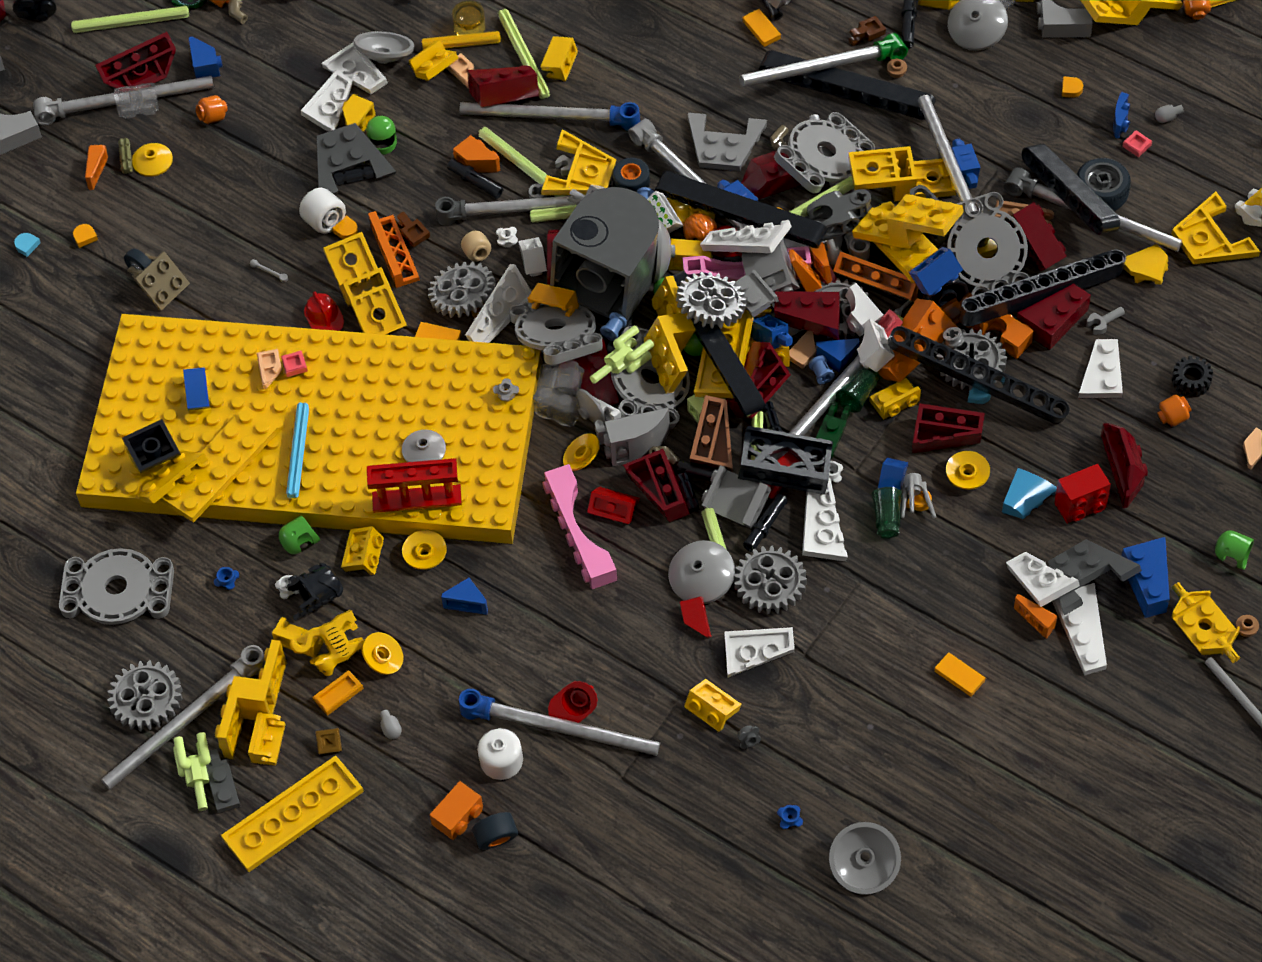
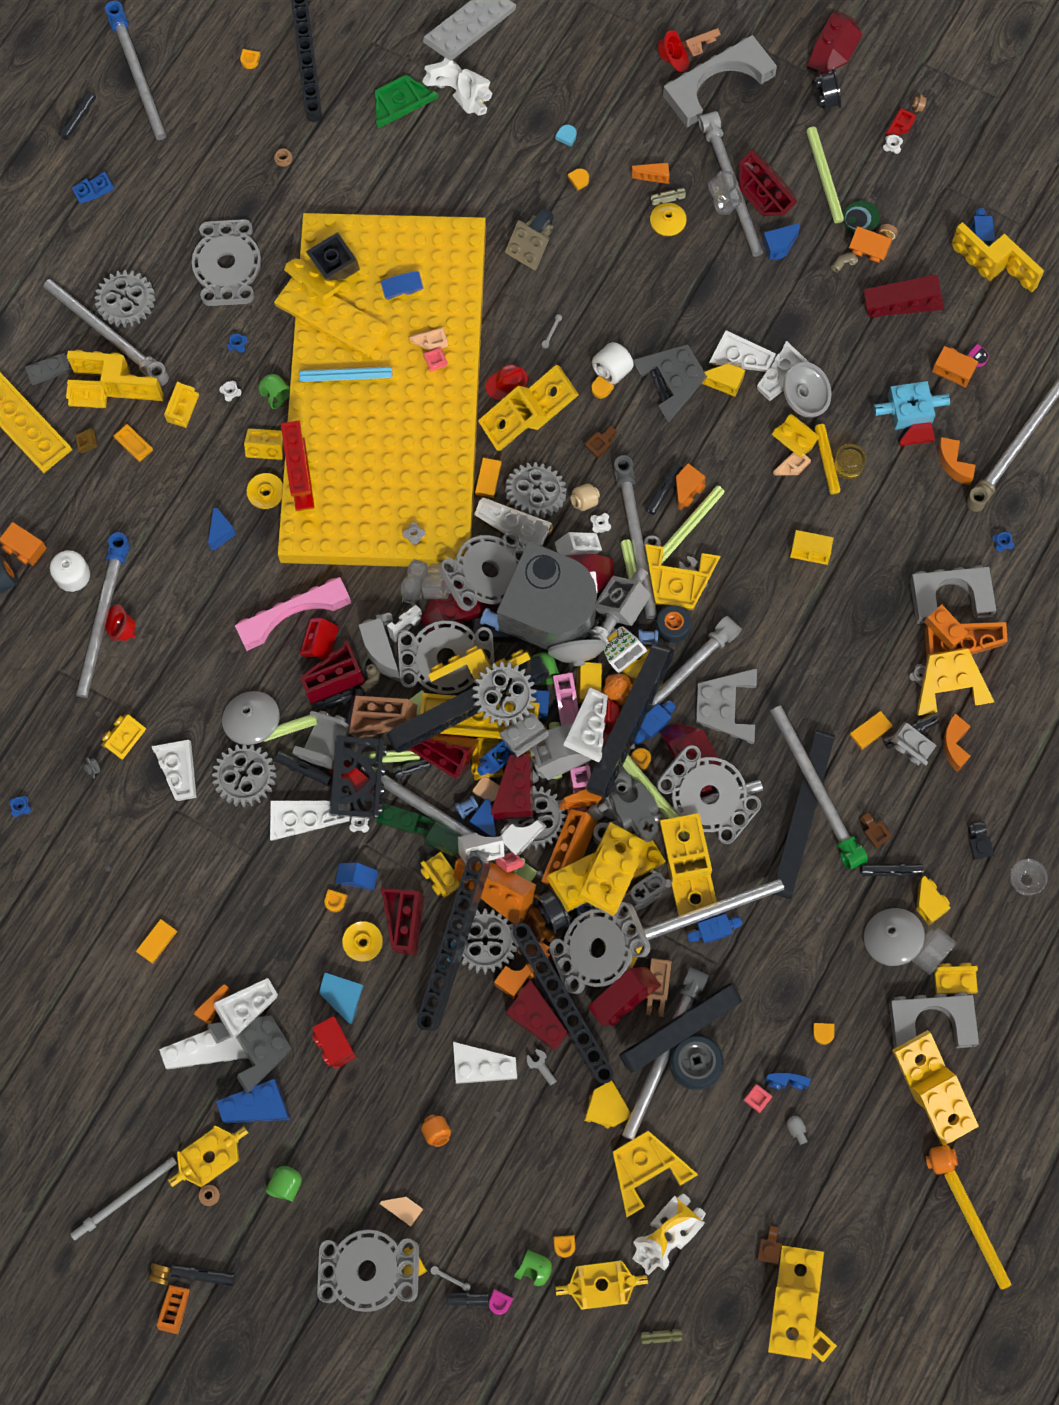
camera: 85 degrees right, 15 degrees up
yellowish green plant [173,732,211,811] -> none
orange head [196,95,228,124] -> none
black helmet [287,563,343,621] -> none
yellow animal [290,610,364,676] -> none
yellow dish [362,632,403,675] -> none
bright green helmet [366,116,397,154] -> none
orange fence [368,211,420,288] -> none
light grey cylinder [380,710,402,739] -> none
light grey dish [402,430,446,462] -> none
flat silver piece [460,102,640,130] -> none
dark red wedge [467,65,539,108] -> none
yellowish green axle [498,9,550,99] -> none
light orange hinge [527,283,579,317] -> none
yellow dish [563,433,600,471] -> none
light grey dish [576,389,606,425] -> none
yellowish green plant [590,326,654,384] -> none
red tile [680,596,711,638] -> none
dark tan arm [770,125,789,151] -> none
orange slope [789,249,822,292] -> none
clear green plant [871,487,902,539] -> none
medium nougat plate [887,59,907,78] -> none
light grey plant [900,473,936,518] -> none
blue brick [909,247,963,295] -> none
light grey bush [943,327,964,348] -> none
dark red wedge [1101,423,1148,508] -> none
black tyre [1172,356,1213,397] -> none

